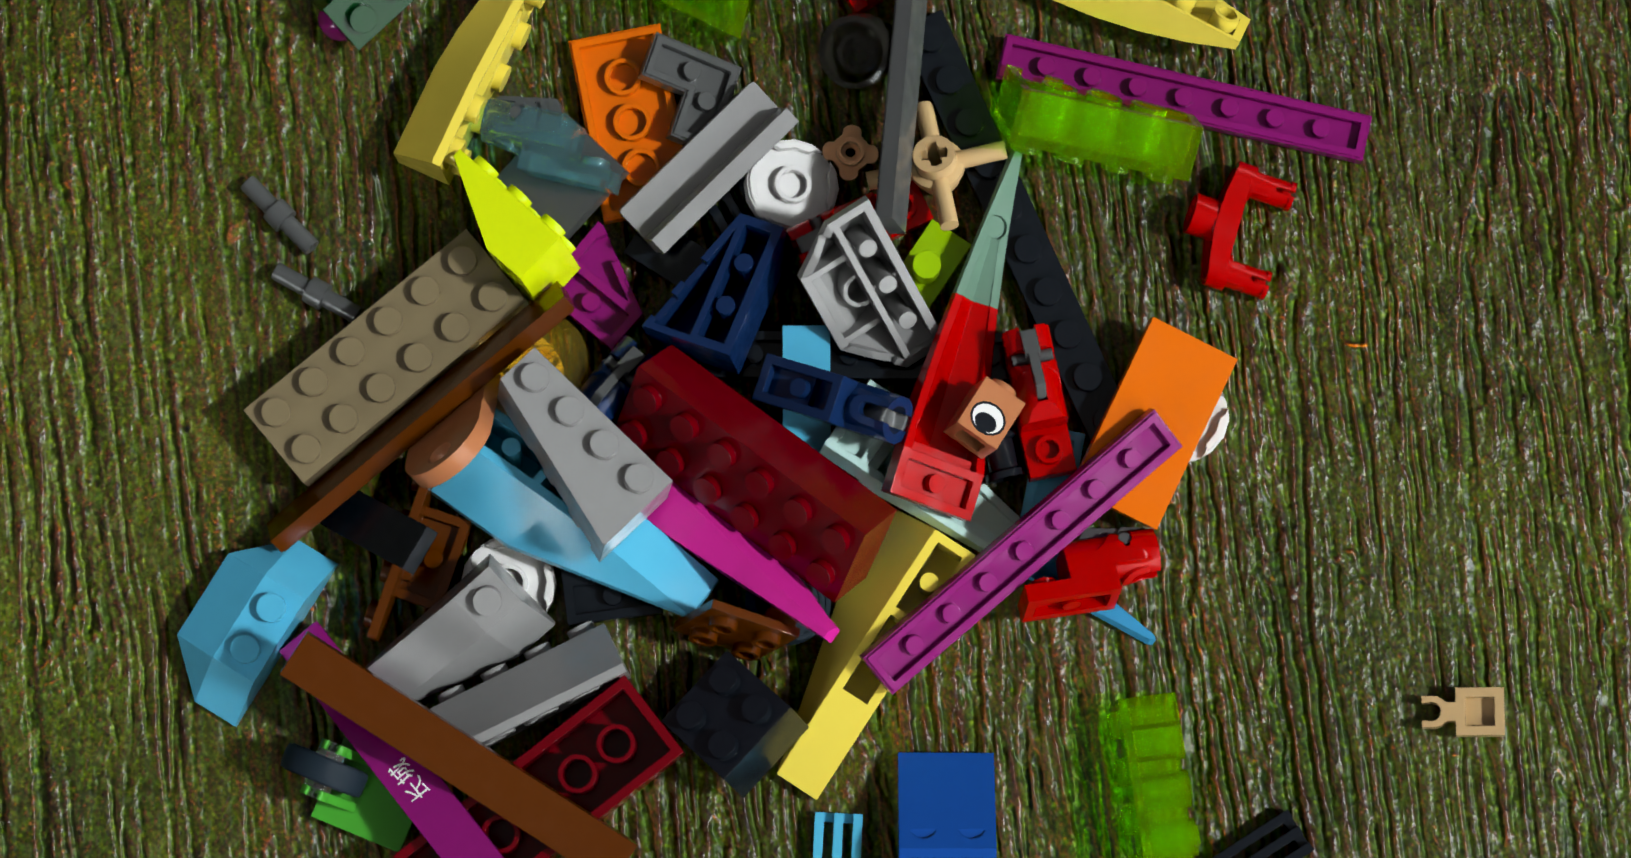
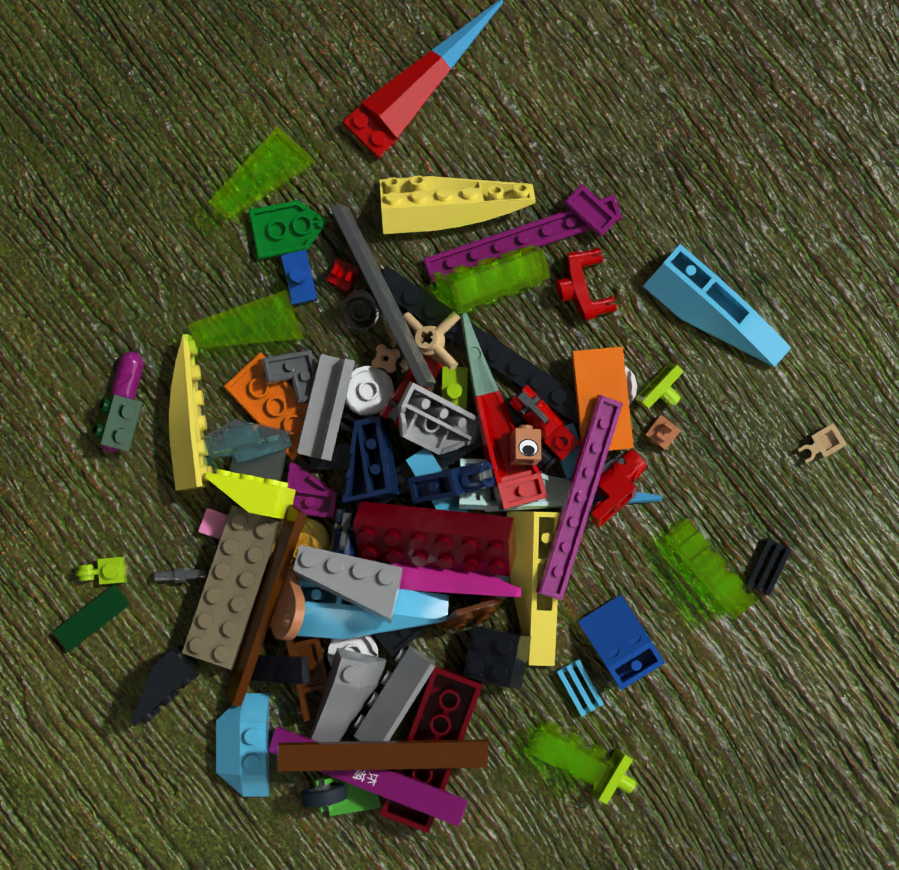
camera: 35 degrees left, 5 degrees up
dark grey bar [240,176,319,255] -> none
none -> dark green tile [53,584,131,652]
none -> lime plate [76,557,127,584]
none -> black slope [131,644,201,726]
none -> bright pink tile [198,508,228,539]
none -> magenta tile [564,184,619,238]
none -> lime tile [634,363,684,409]
none -> medium azure wedge [643,244,791,367]
none -> nougat tile [645,415,681,451]

